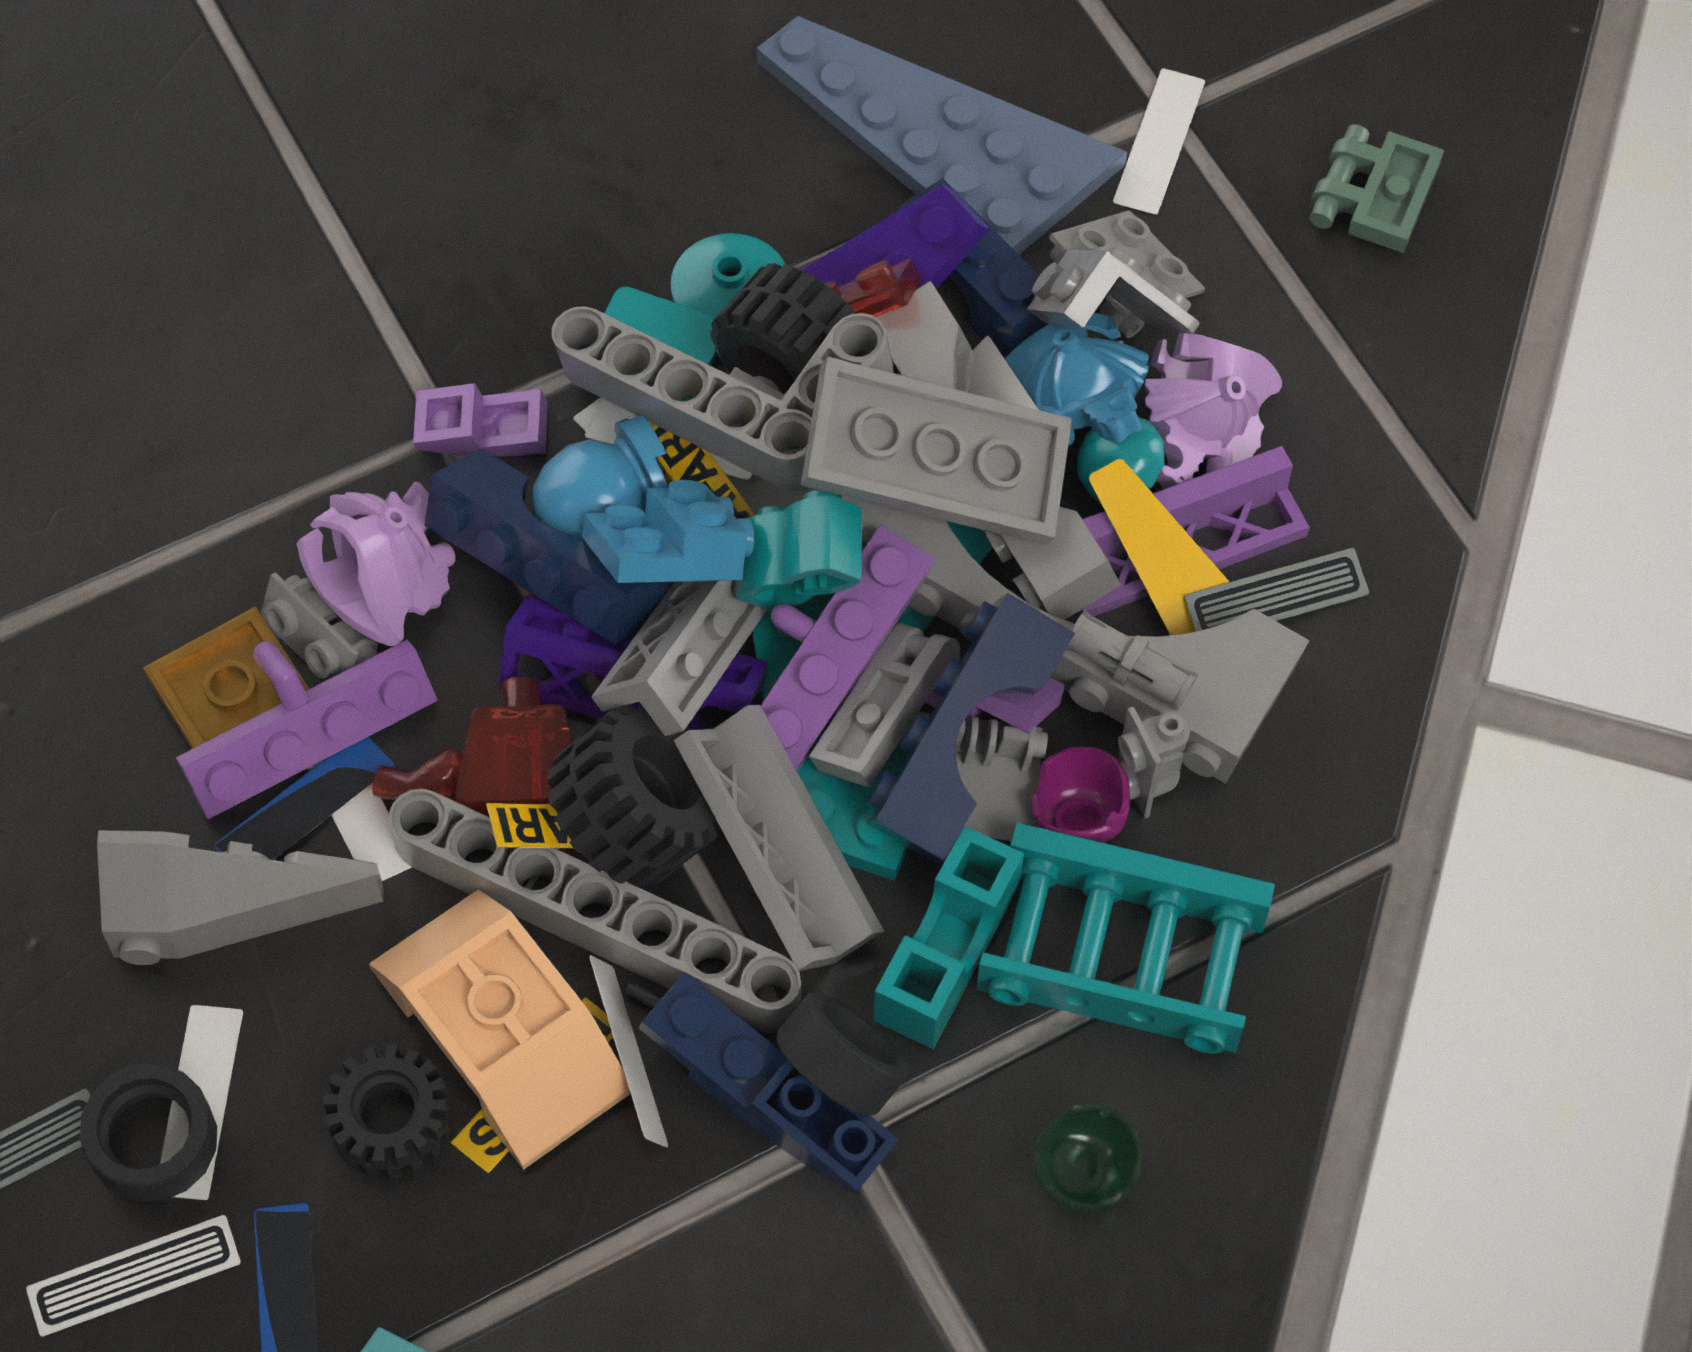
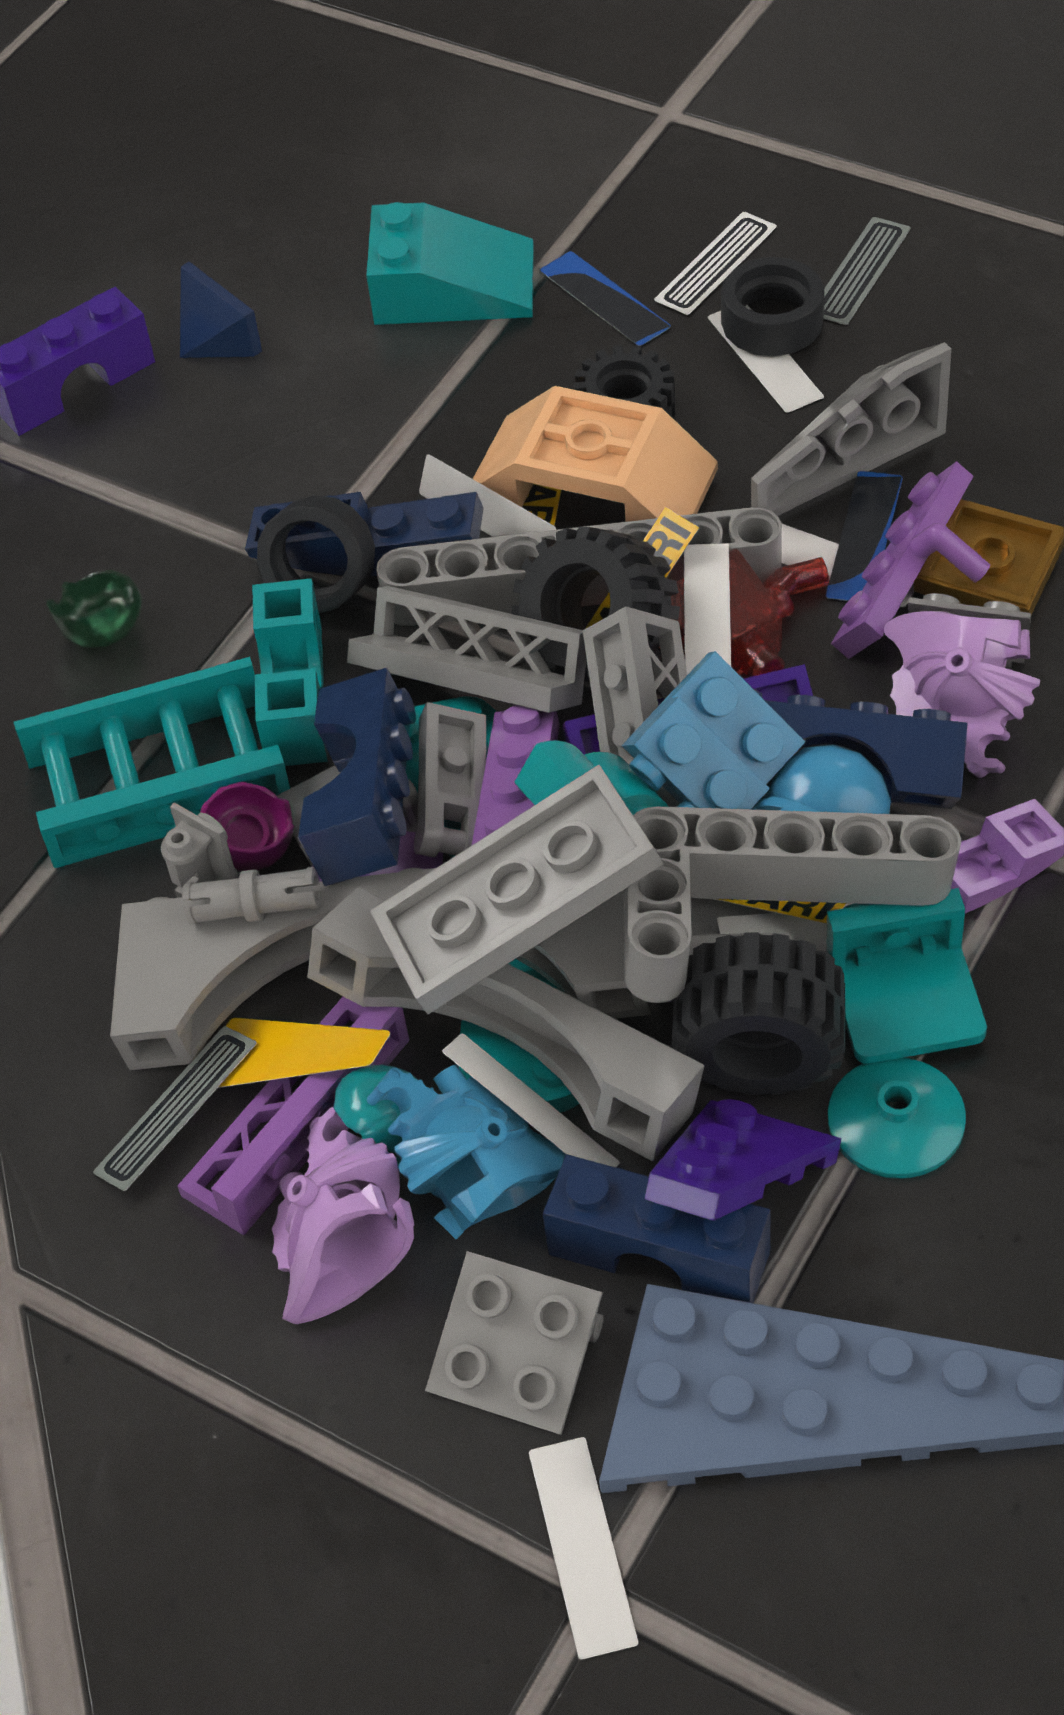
camera: 155 degrees right, 10 degrees down
clear red plate [824,259,922,317] -> none
light grey bracket [1027,247,1200,334] -> none
sand green plate [1309,124,1444,253] -> none
none -> white sticker [684,543,731,675]

